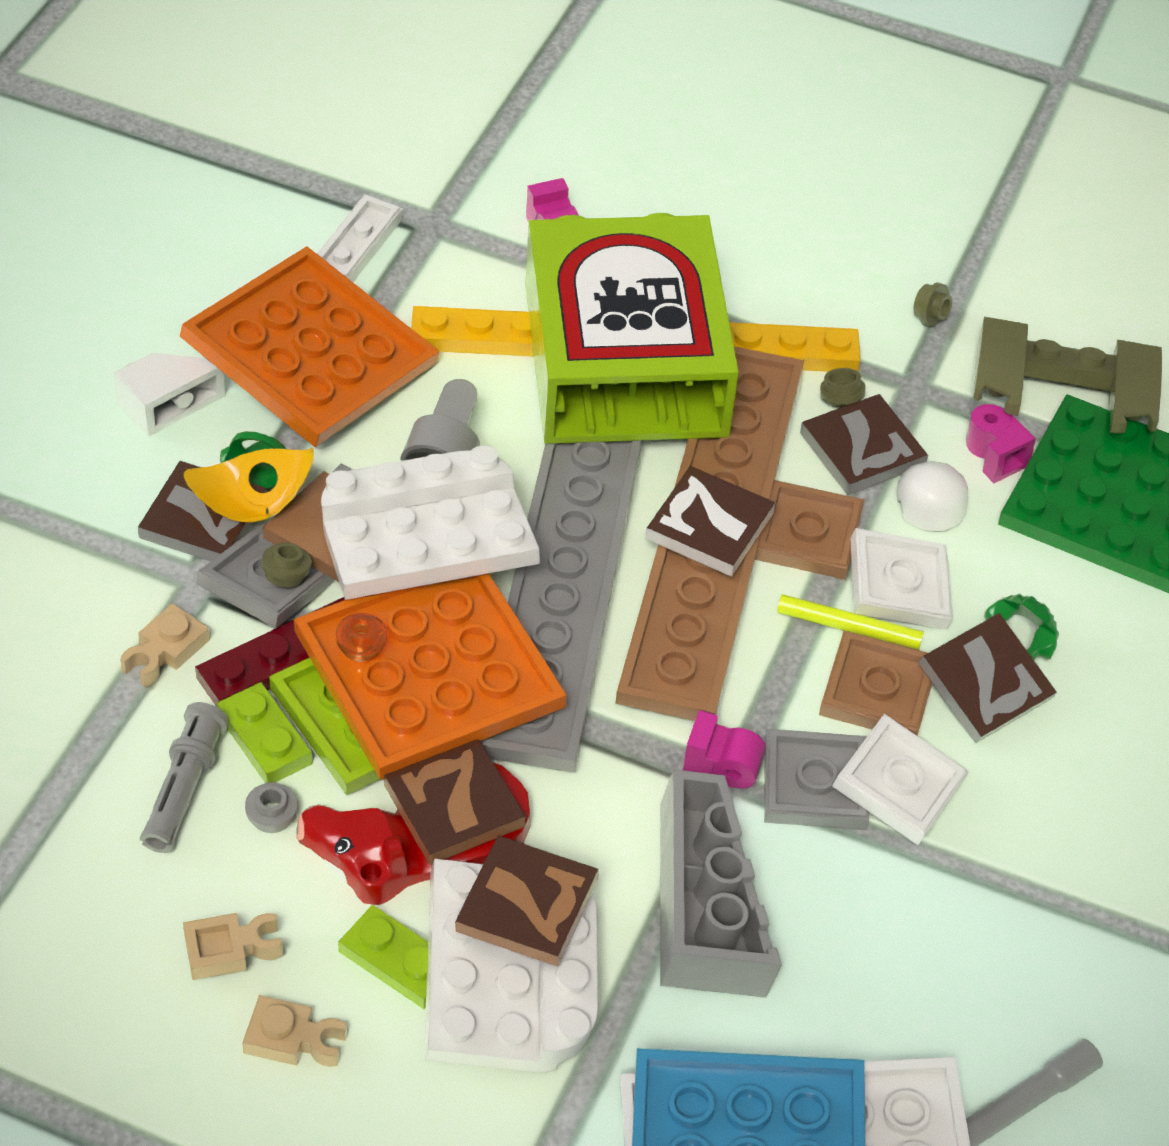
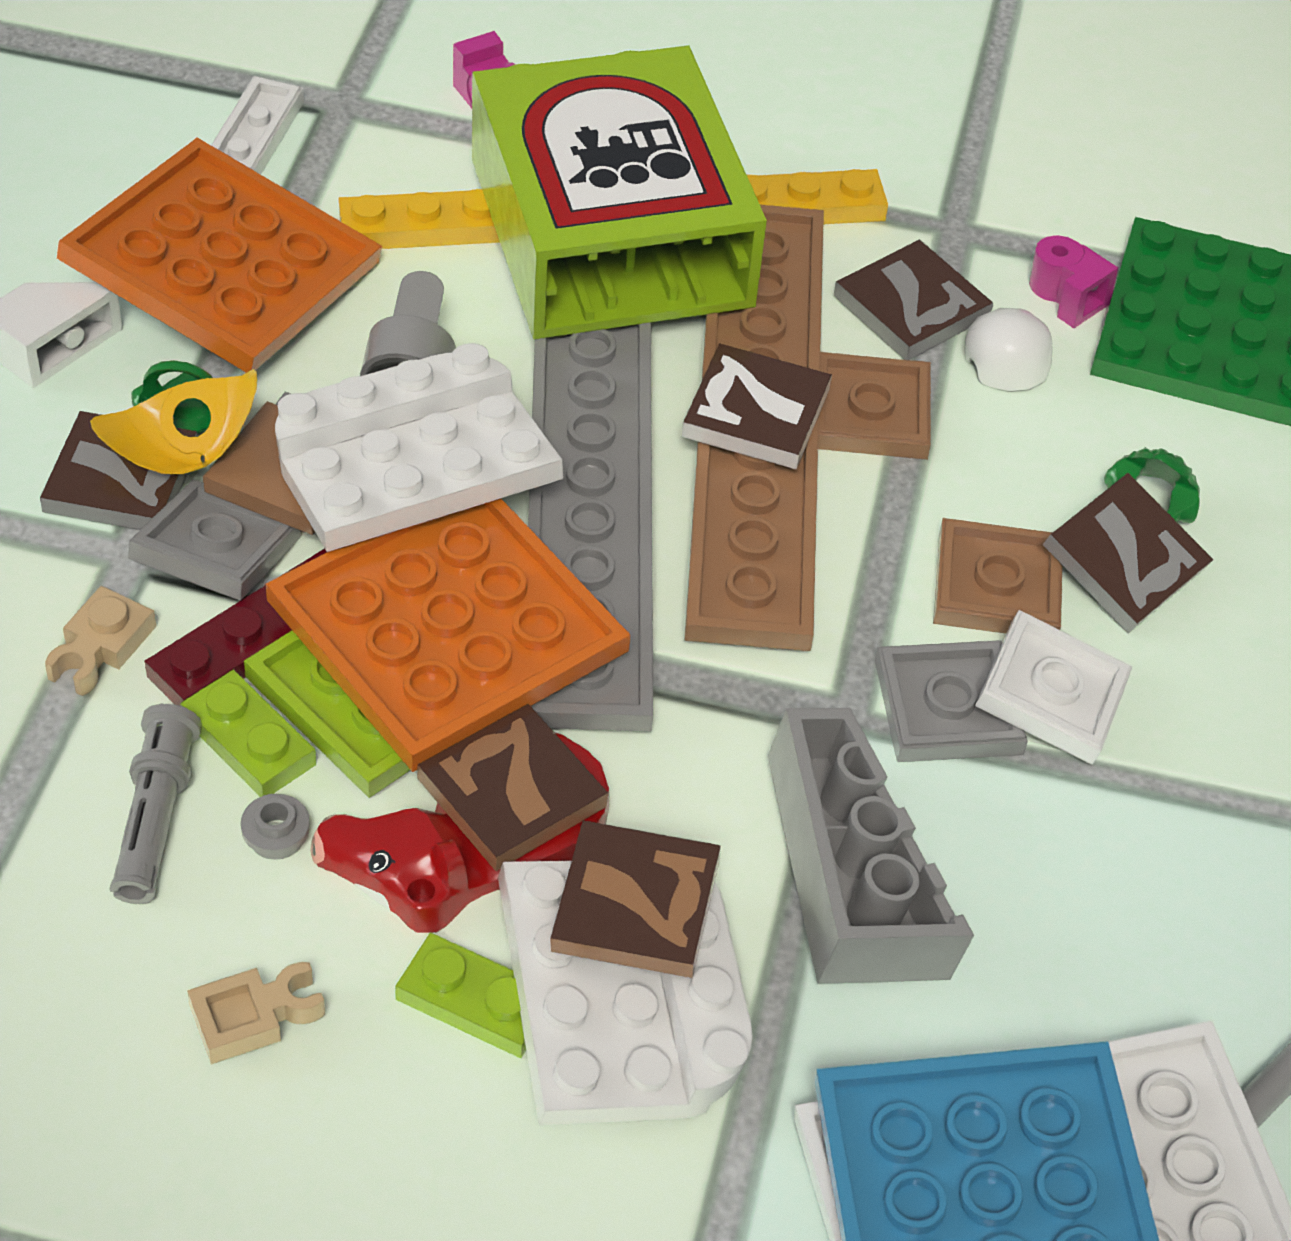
camera: 10 degrees left, 0 degrees up
tan plate [242,995,347,1067] -> none
olive plate [261,543,312,588] -> none
clear orange plate [336,613,387,662] -> none
dark pink leg [683,710,766,789] -> none
neon yellow bar [777,594,924,650] -> none
olive plate [820,368,866,408] -> none
white tile [850,528,953,630] -> none
olive plate [913,282,952,327] -> none
olive wedge [973,316,1162,433] -> none

